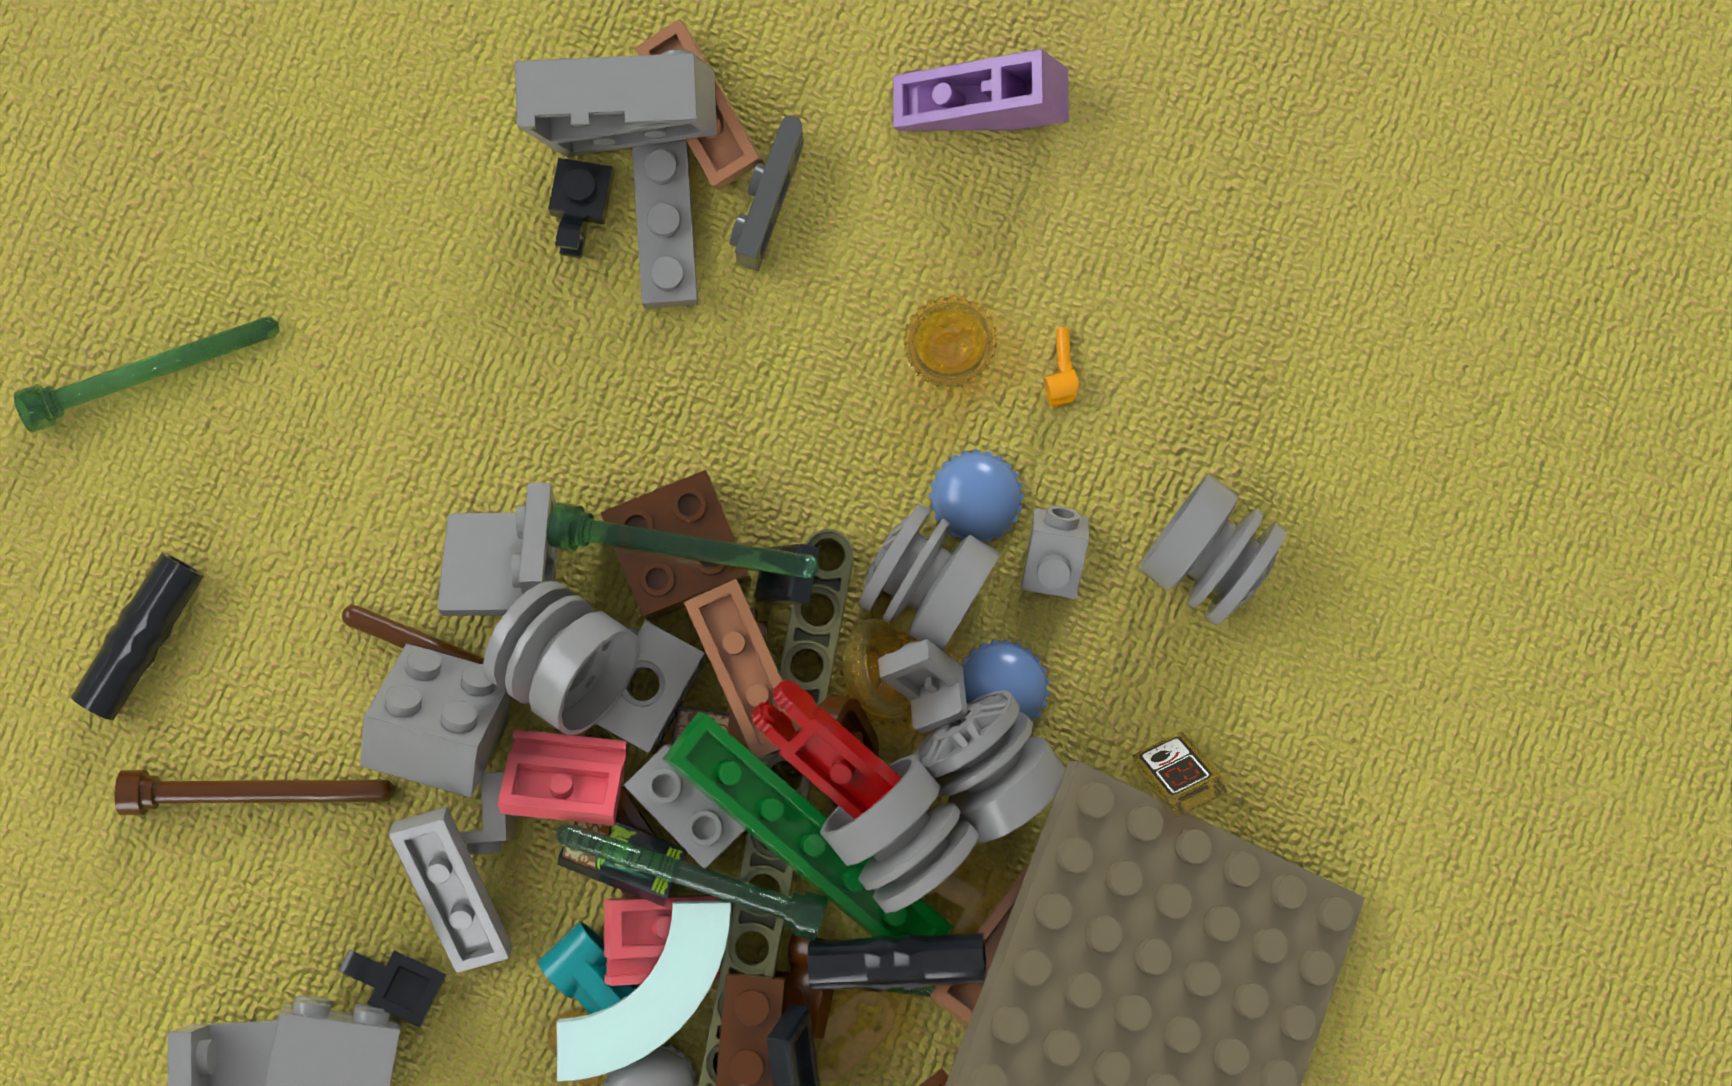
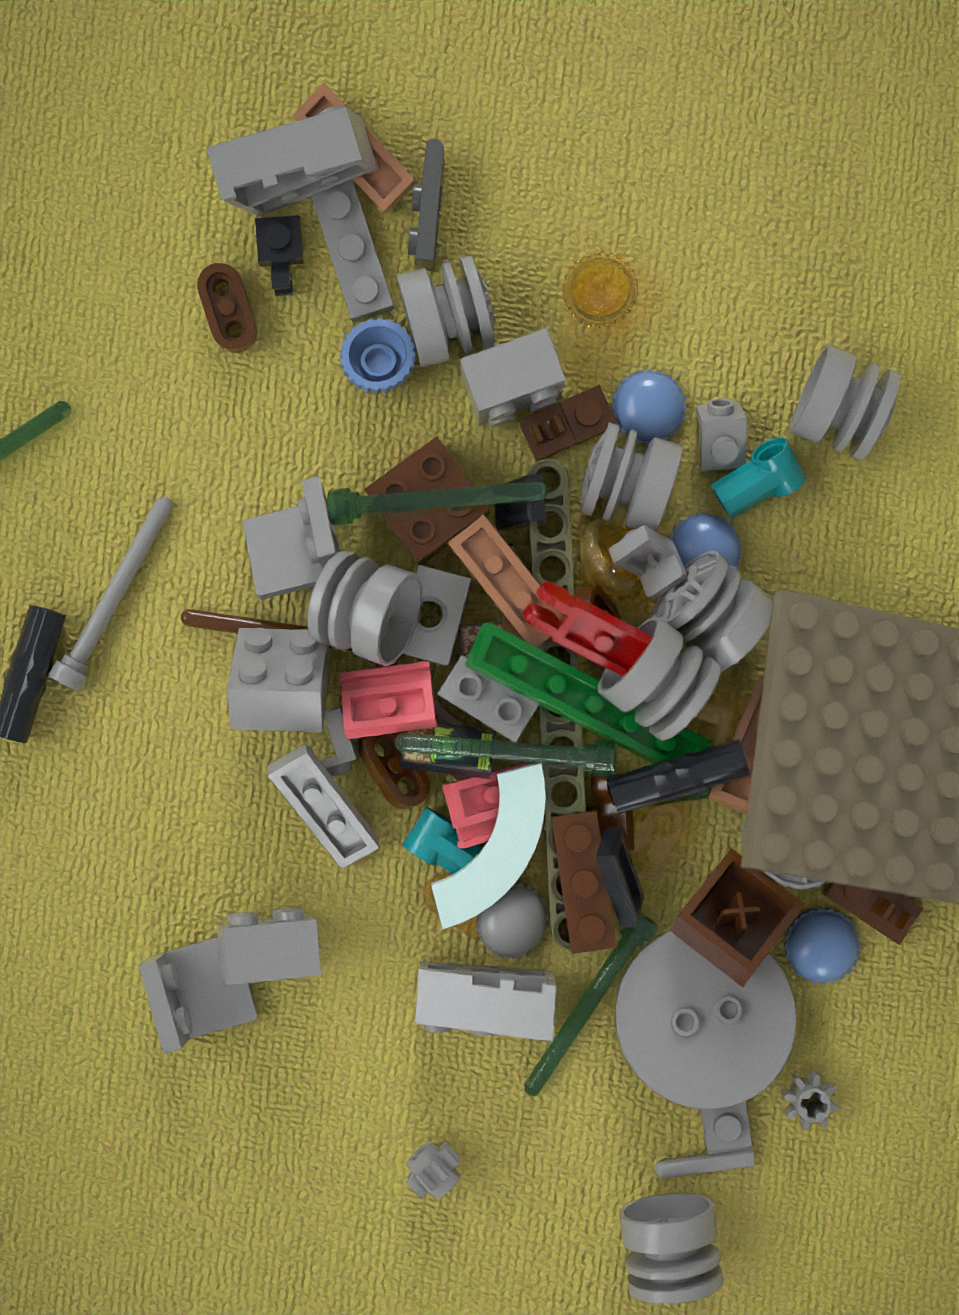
camera: 10 degrees left, 5 degrees up
reddish brown piece [115,770,395,815] -> none
black plate [338,949,447,1028] -> none
medium lavender slope [893,49,1069,131] -> none
light orange hand [1044,327,1079,407] -> none
tile [1132,731,1227,817] -> none
none -> light grey piece [48,496,173,692]
none -> reddish brown plate [197,263,258,353]
none -> medium blue hat [340,318,416,394]
none -> reddish brown plate [358,732,430,810]
none -> light grey wheel [396,255,495,368]
none -> light grey brick [460,328,566,428]
none -> reddish brown plate [518,385,617,462]
none -> teal piece [711,437,806,520]

